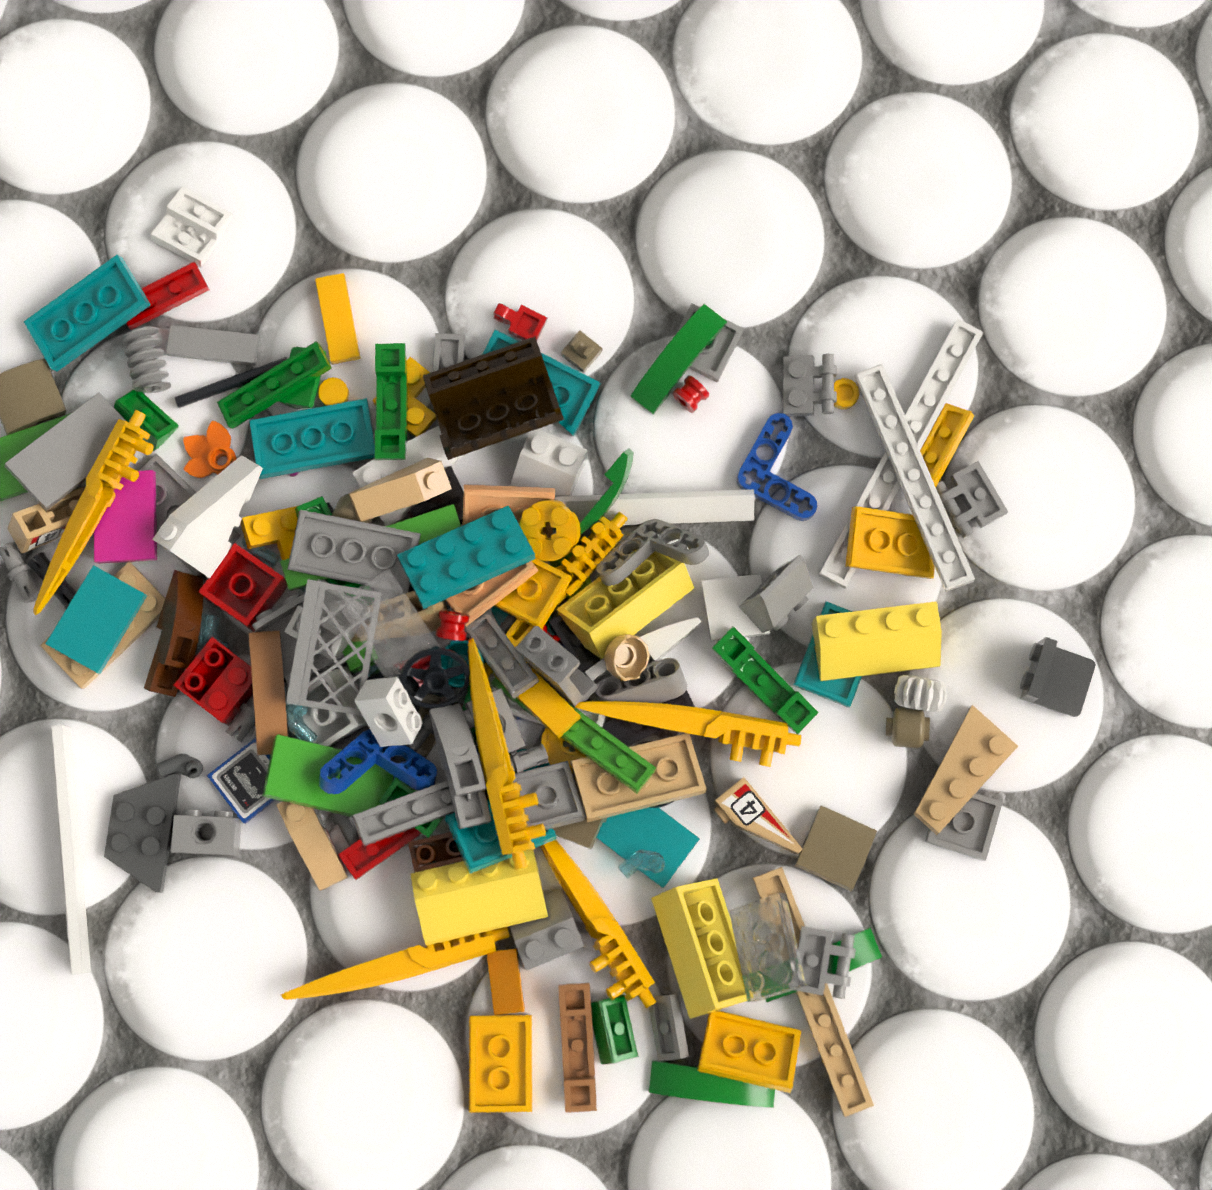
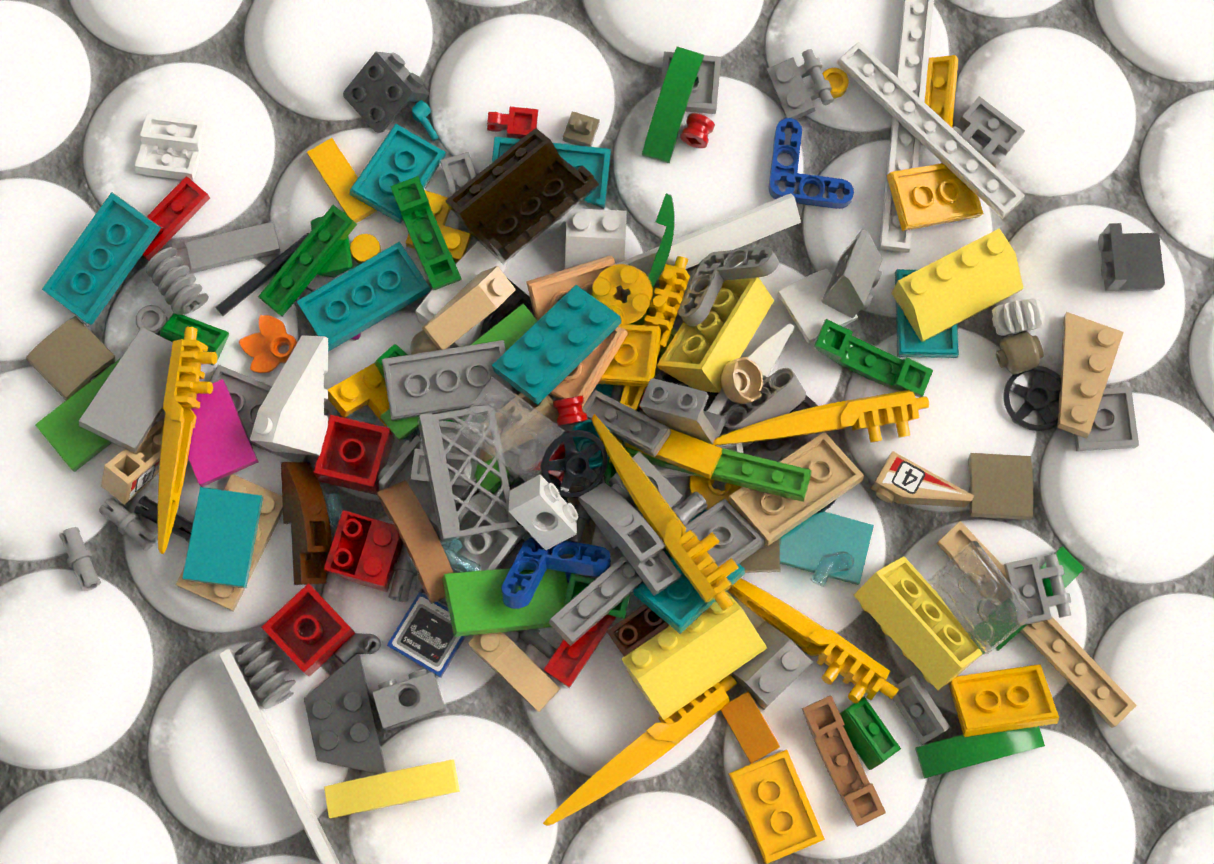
camera: 25 degrees left, 5 degrees down
none -> light grey tile [136,305,168,335]
none -> light grey piece [235,636,296,709]
none -> red brick [261,583,355,677]
none -> light yellow slope [324,760,460,819]
none -> dark grey bracket [343,51,430,133]
none -> teal tile [350,124,446,224]
none -> teal hand [412,100,439,142]
none -> black wheel [1003,366,1061,431]

